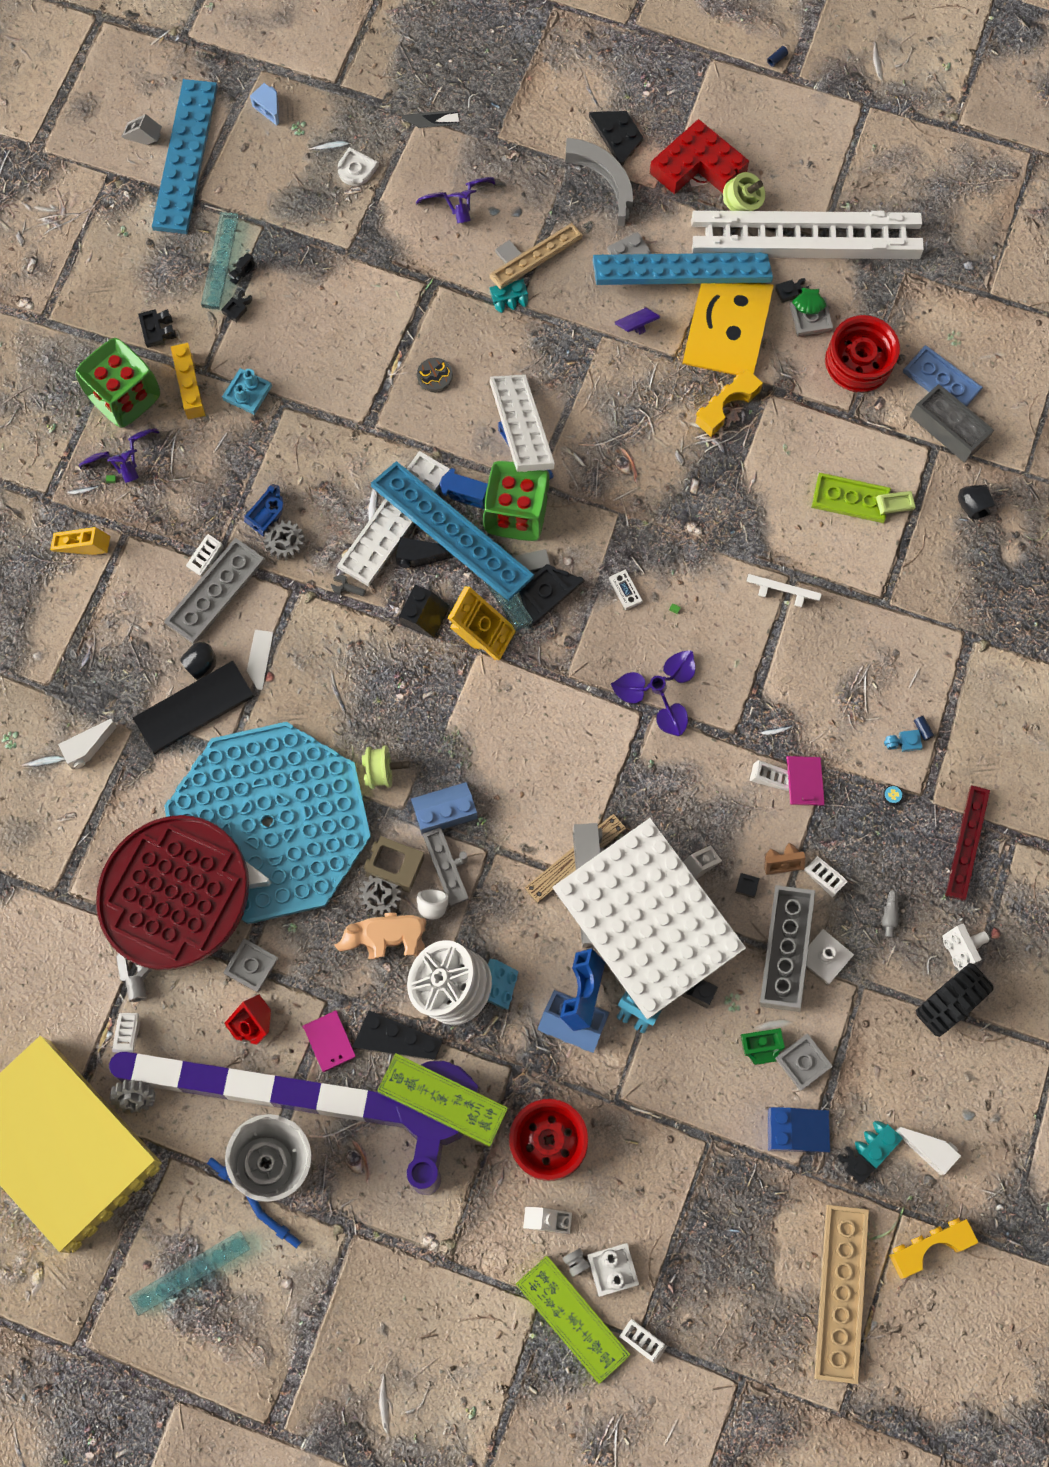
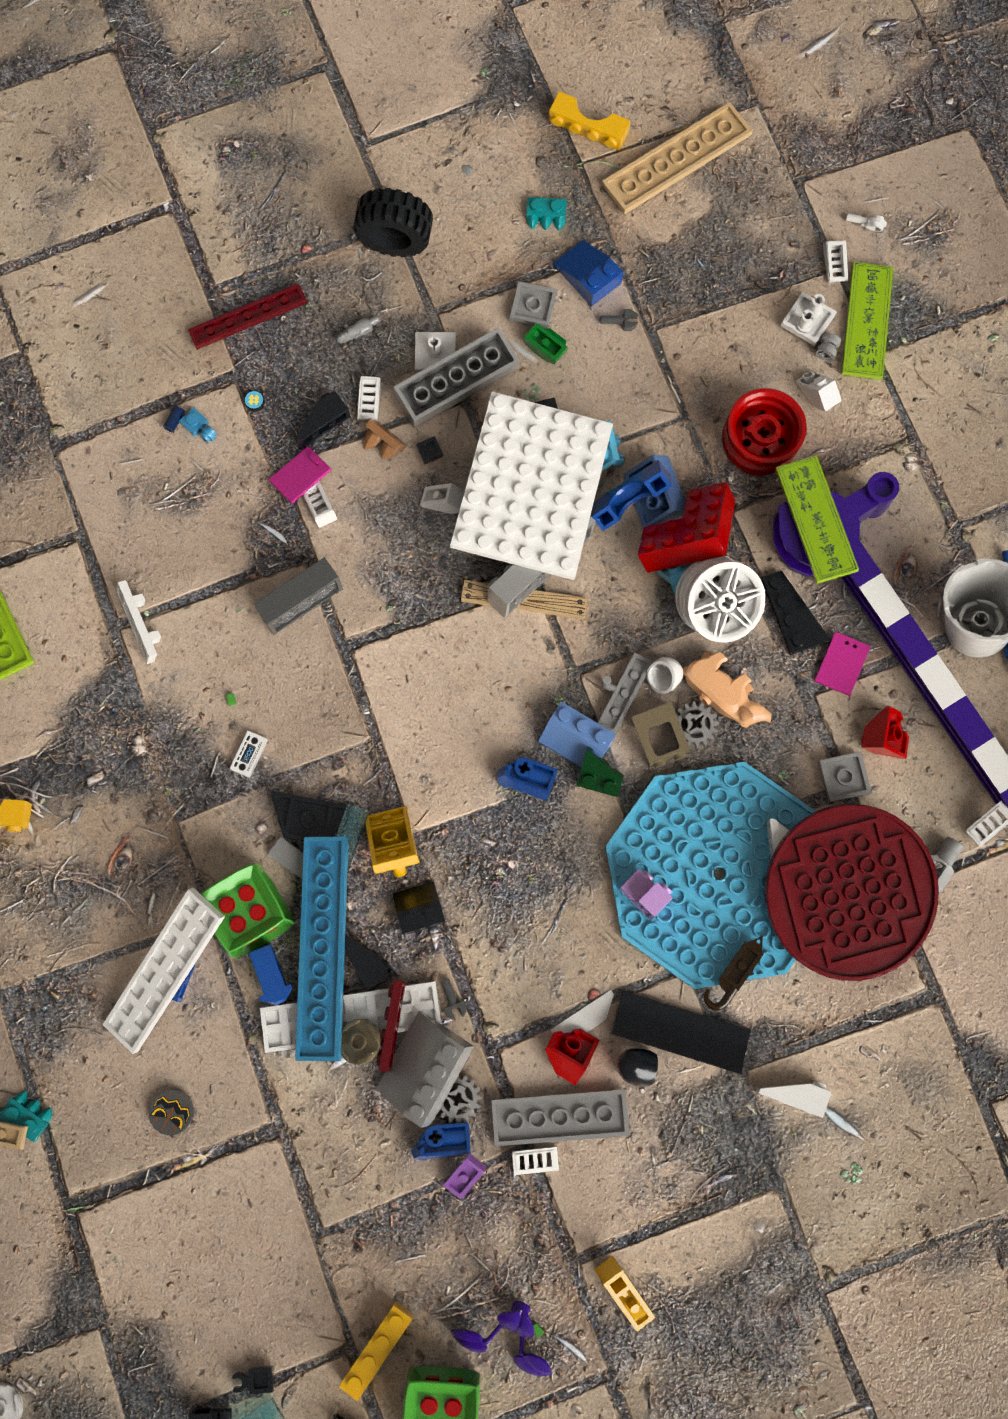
camera: 130 degrees left, 5 degrees up
medium azure plate [222,368,272,415] -> none
yellowish green wheel [362,745,410,789] -> none
dark purple plant [611,650,696,736] -> none
black plate [837,1146,875,1184] -> none
white slope [895,1127,961,1175] -> none
white plate [942,923,989,971] -> none
none -> dark grey brick [254,557,343,635]
none -> black slope [295,390,350,450]
none -> dark tan tile [341,1019,381,1065]
none -> light grey slope [376,1011,474,1128]
none -> dark red plate [377,980,406,1072]
none -> medium lavender plate [443,1153,487,1199]
none -> blue piece [497,758,558,801]
none -> red slope [545,1029,600,1085]
none -> dark green wing [576,747,624,797]
none -> dark grey bar [599,309,638,331]
none -> lavender brick [619,869,673,920]
none -> red piece [638,482,736,573]
none -> dark brown plate [703,936,764,1011]
none -> white plate [846,213,887,232]

